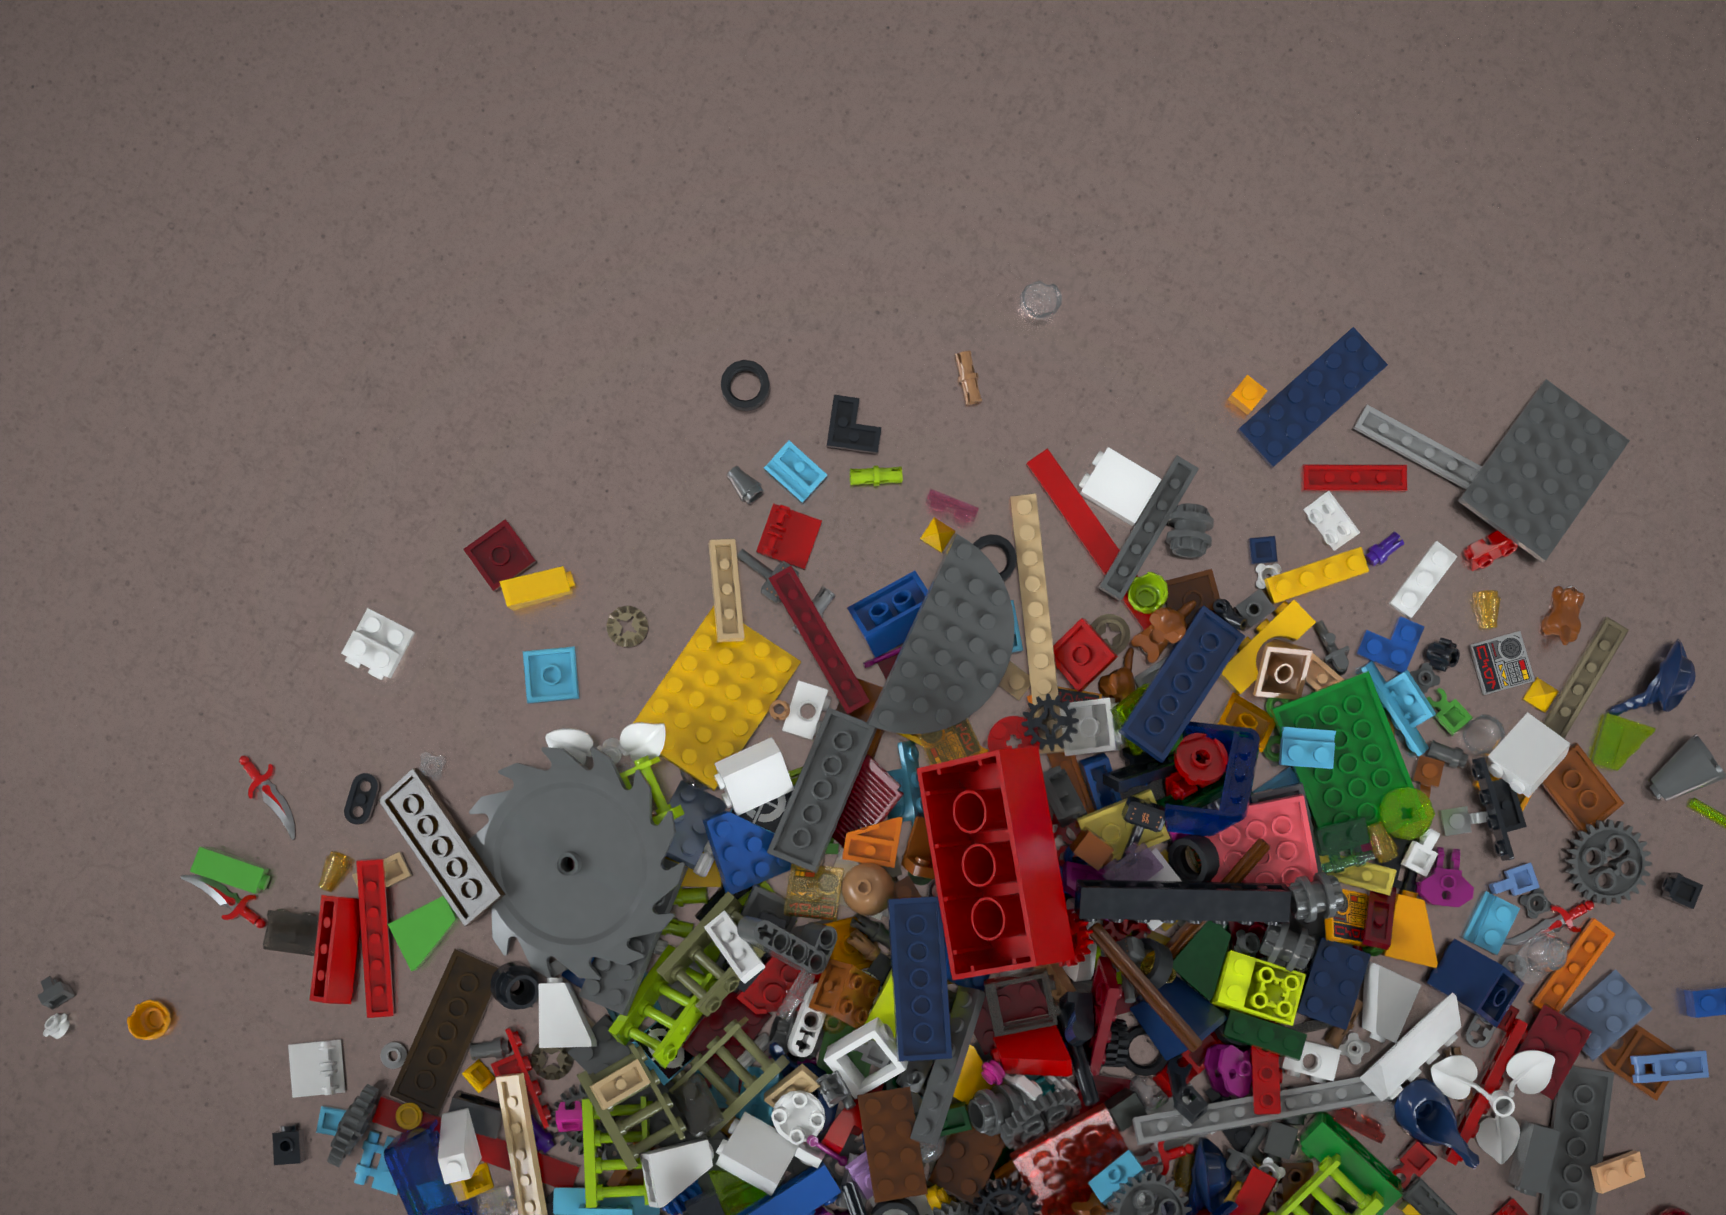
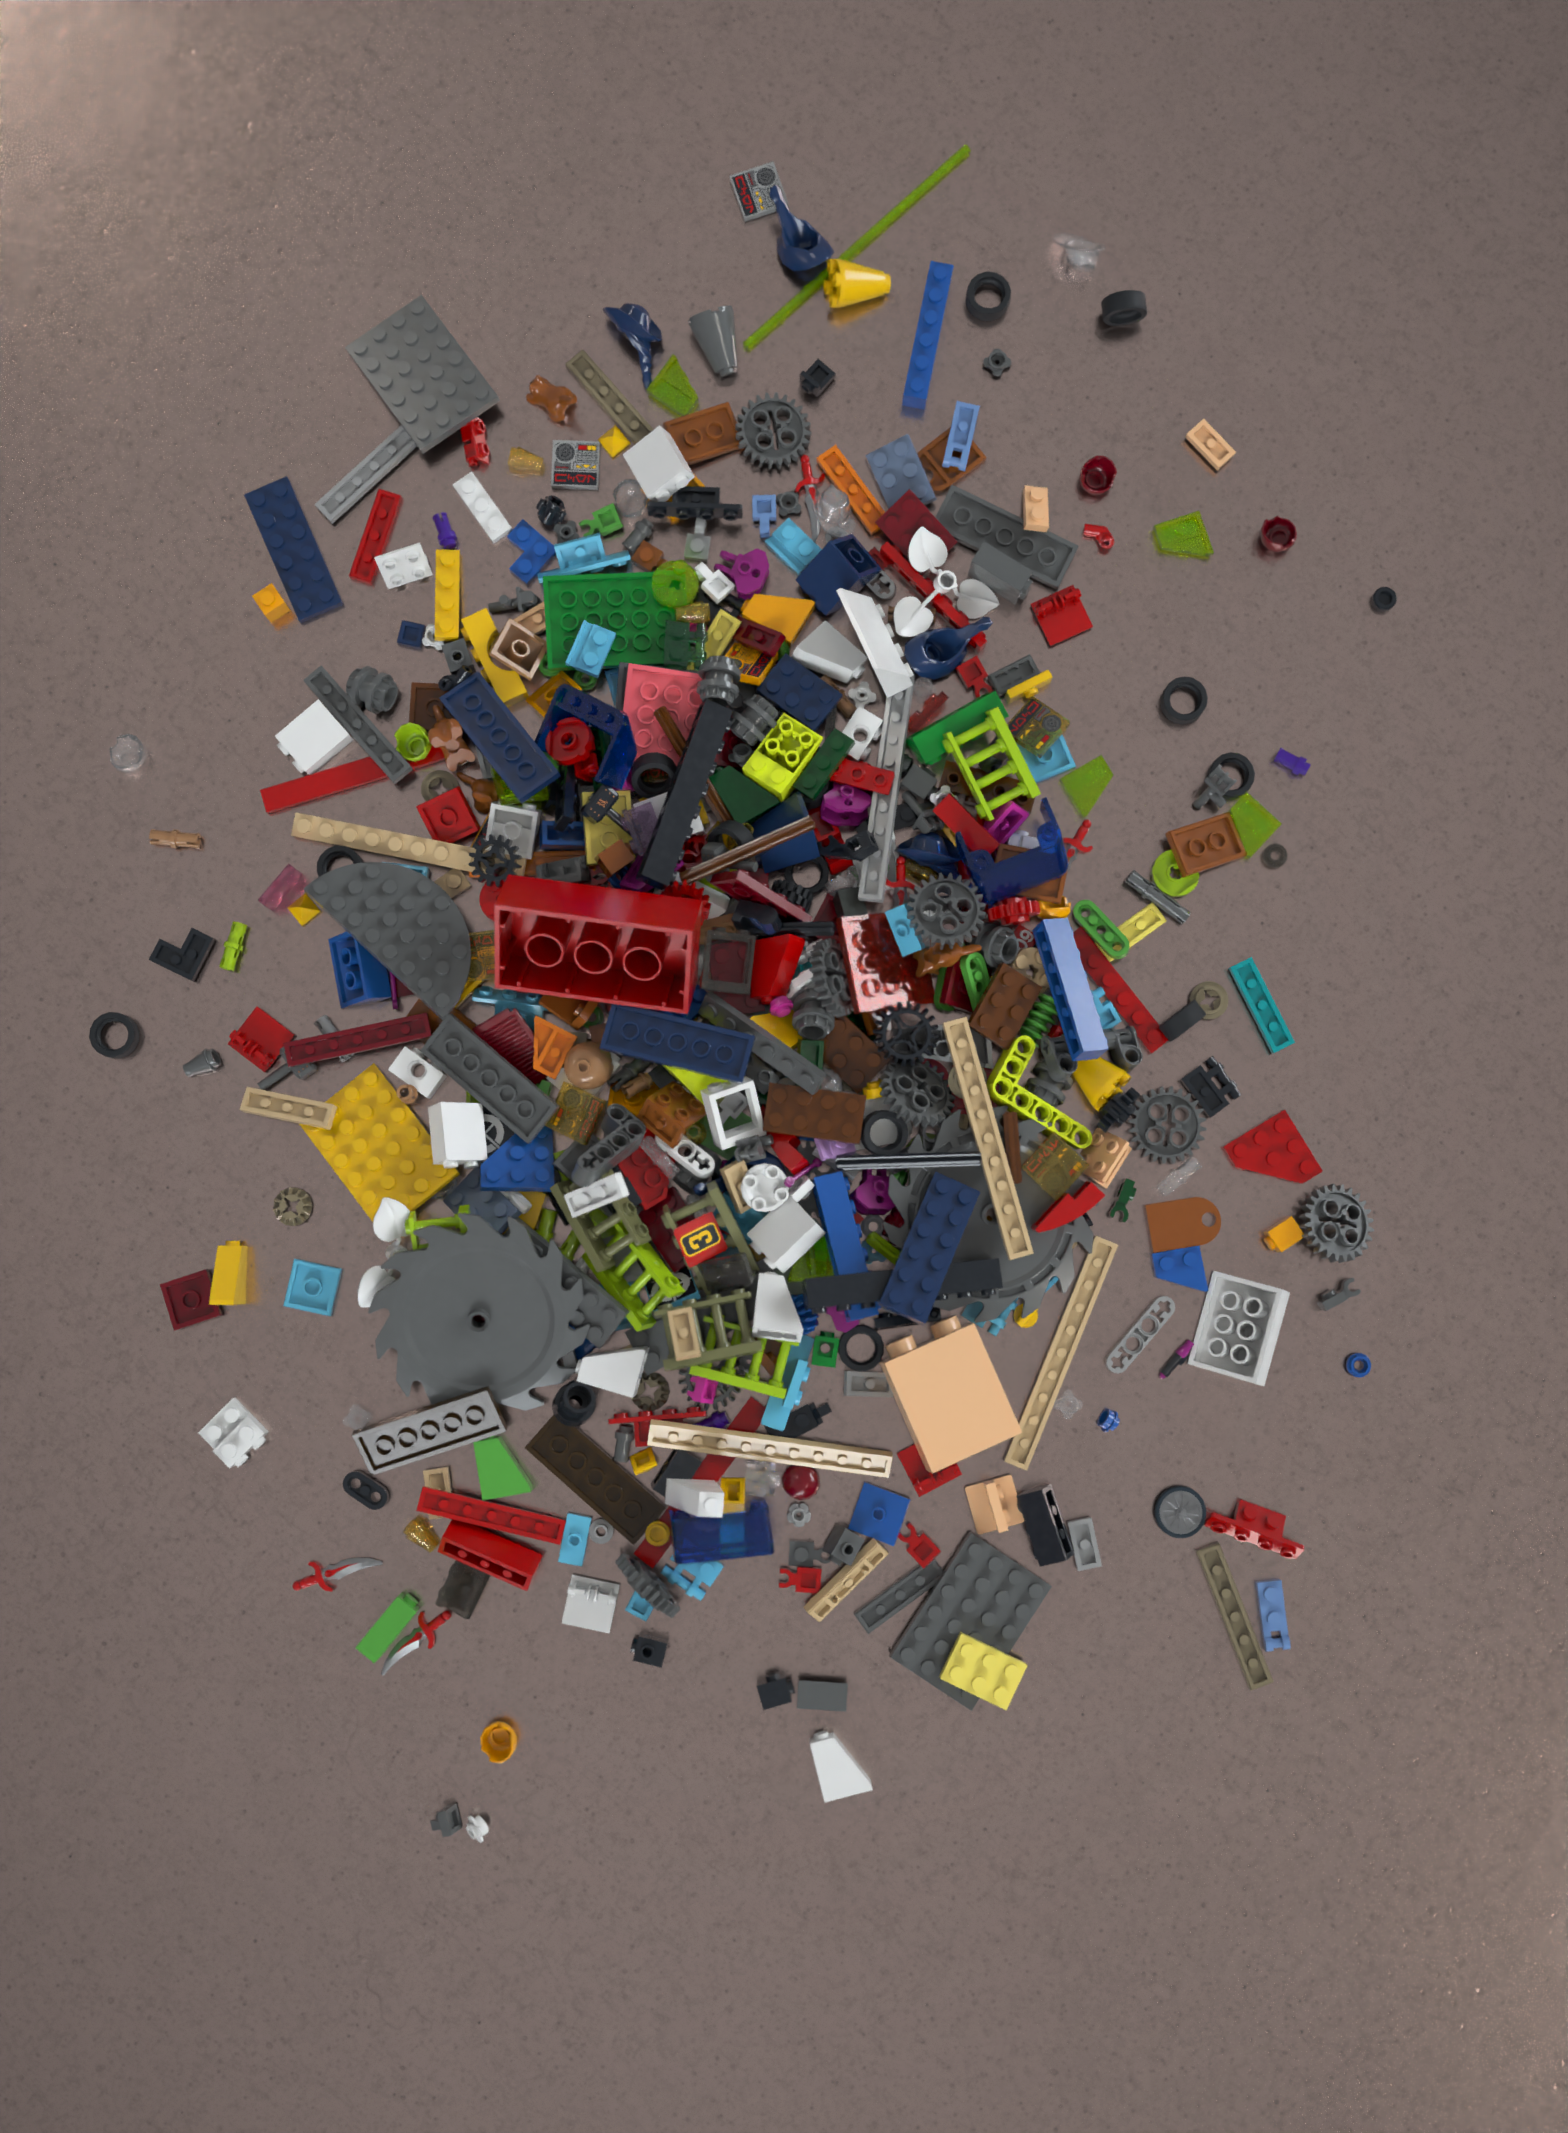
camera: 70 degrees left, 0 degrees up
medium azure plate [764,440,828,503] -> none
none -> medium azure plate [558,1512,592,1567]
none -> sticker [673,1212,727,1267]

